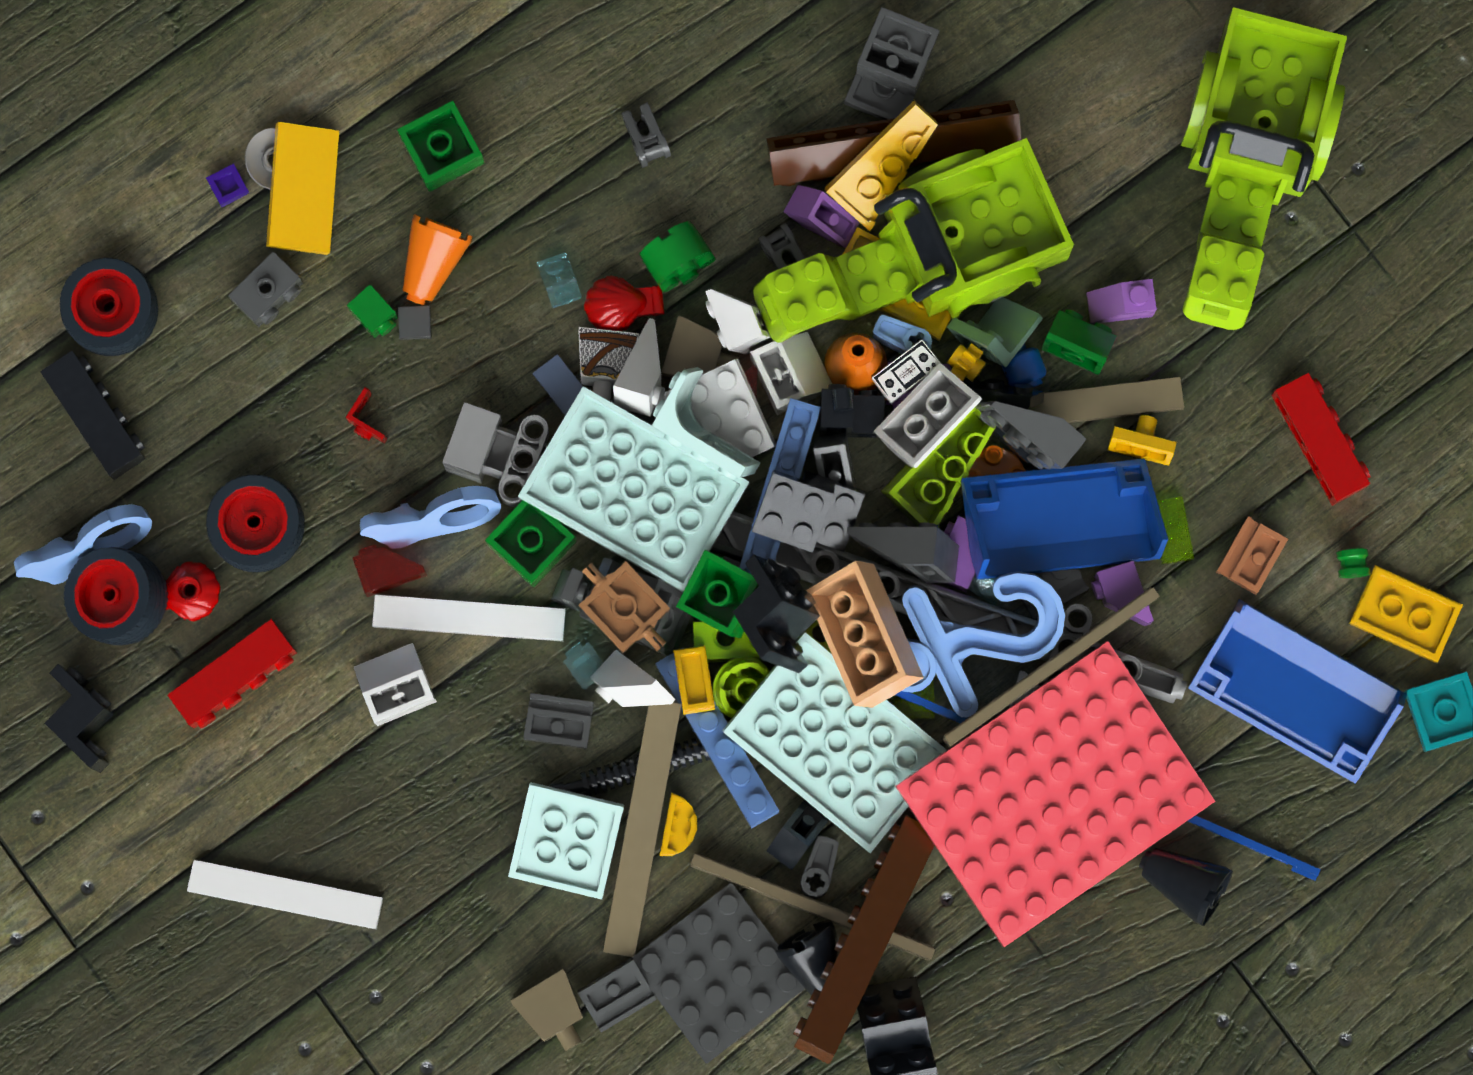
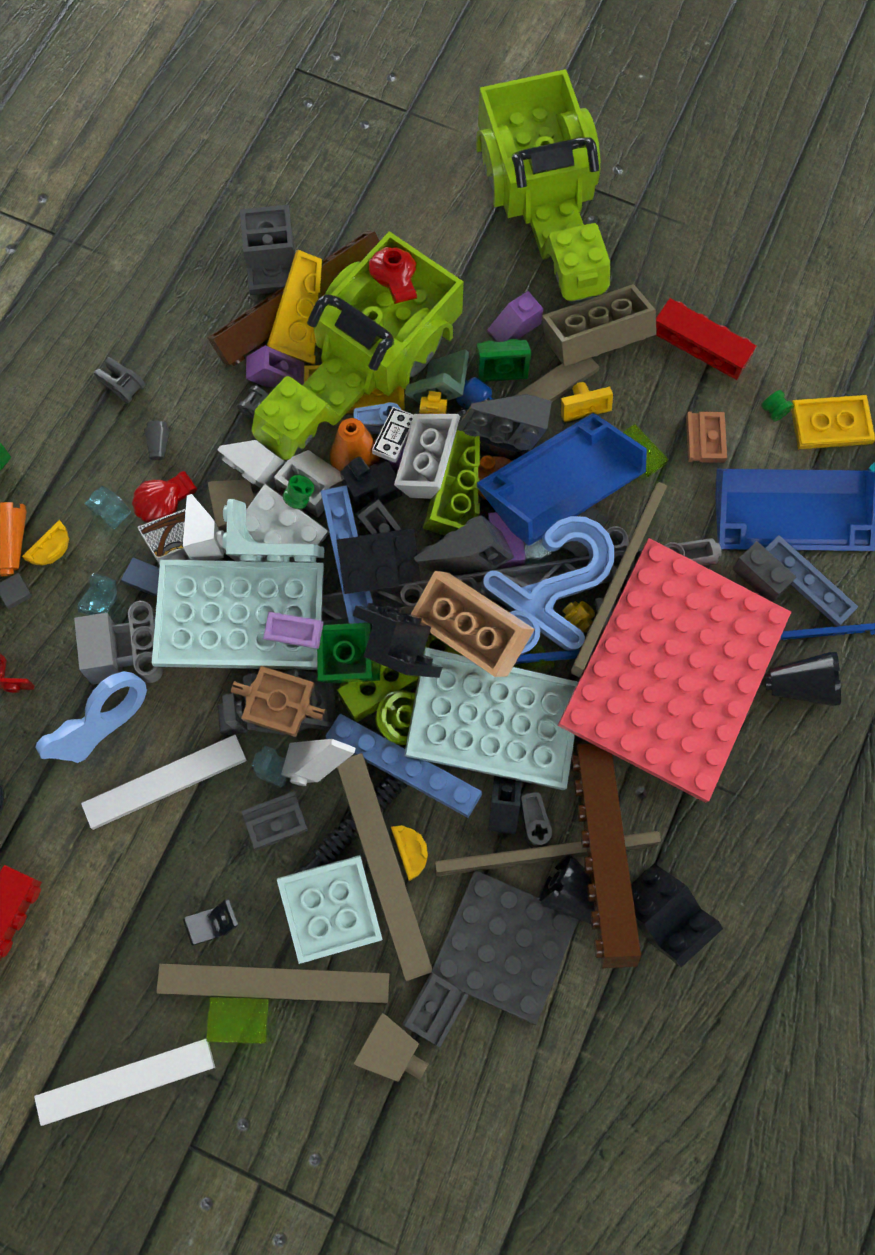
camera: 30 degrees left, 10 degrees down
clear red slope [352,545,428,597] -> none
white slope [354,643,437,726] -> none
green brick [485,500,577,588] -> none
green brick [640,221,716,293] -> none
yellow tile [673,645,715,715] -> none
medium lavender slope [1091,561,1154,626] -> none
none -> yellow plate [22,520,69,565]
none -> clear light blue bracket [77,573,117,615]
none -> dark grey cone [144,421,170,460]
none -> dark tan tile [156,964,390,1004]
none -> black bracket [183,899,238,946]
none -> clear neon green plate [206,997,269,1043]
none -> lavender tile [263,612,324,649]
none -> green wheel [283,475,314,509]
none -> red animal [369,247,417,304]
none -> dark tan brick [542,284,656,367]
none -> yellow gear [562,601,595,633]
none -> dark grey brick [733,541,796,602]
none -> sand blue plate [765,535,858,627]

